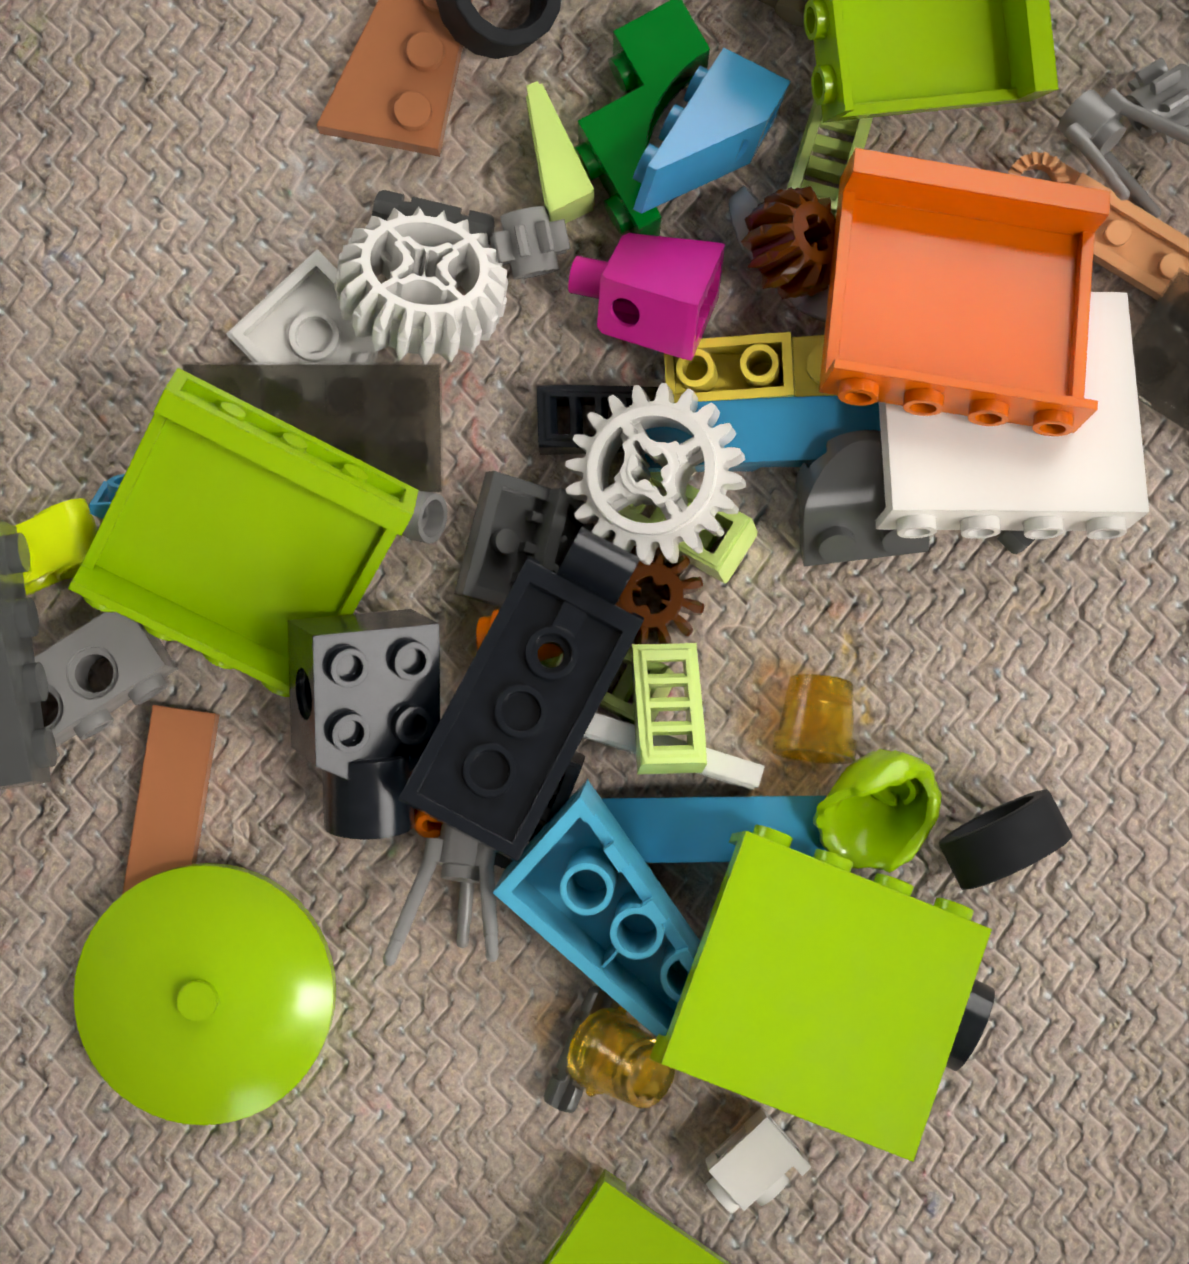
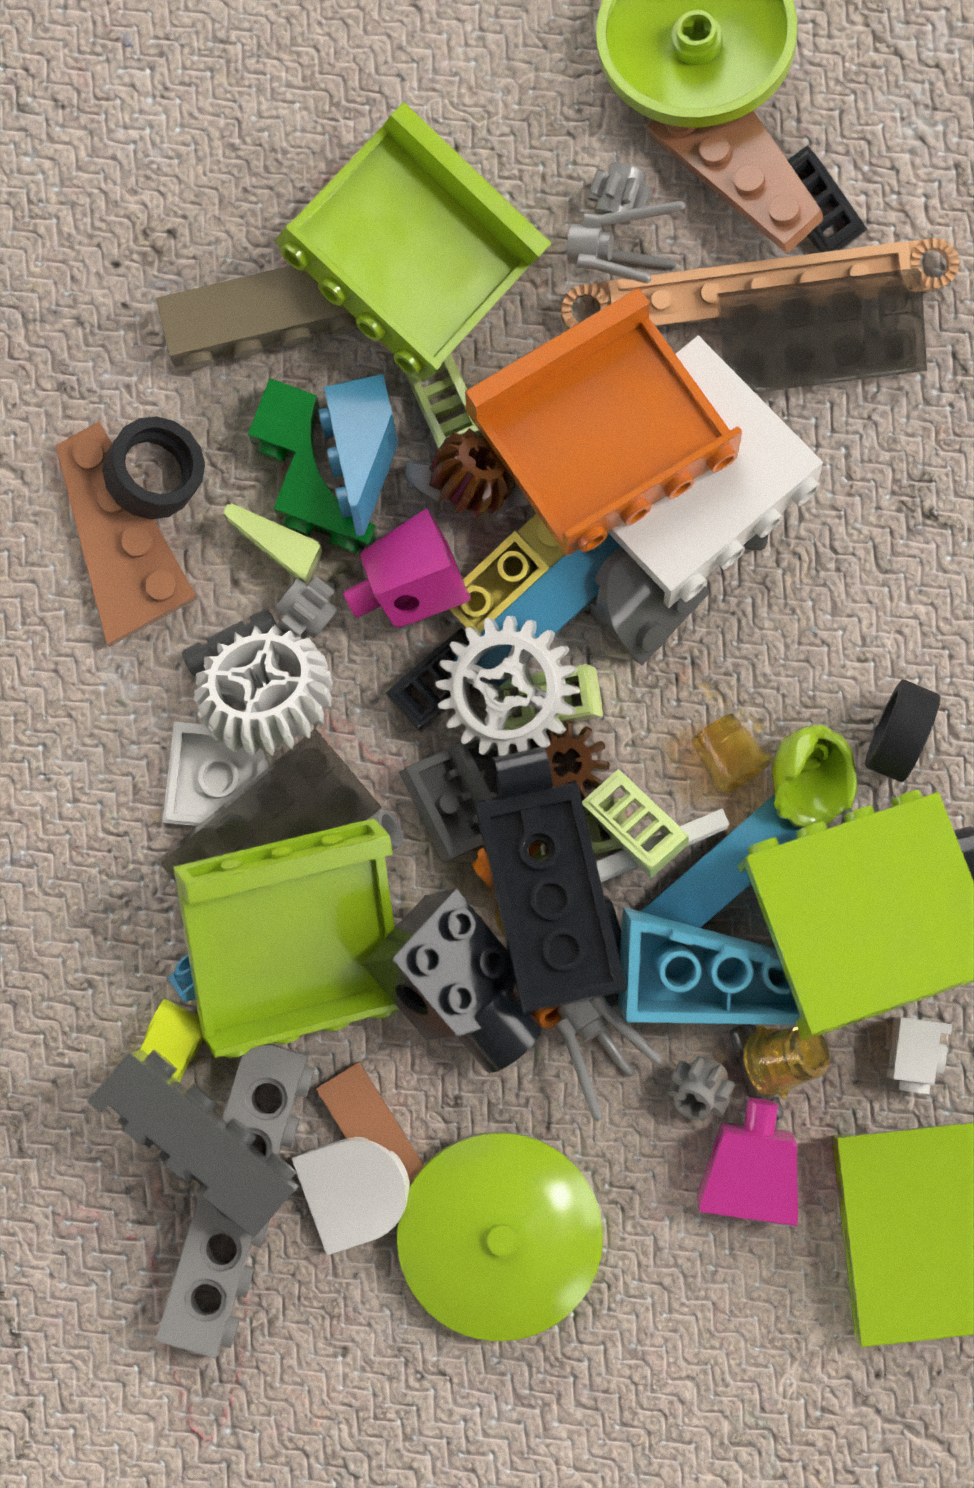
camera: 45 degrees left, 0 degrees up
none -> white tile [292,1137,410,1255]
none -> light grey gear [667,1056,735,1121]
none -> dark pink torso [696,1098,798,1226]

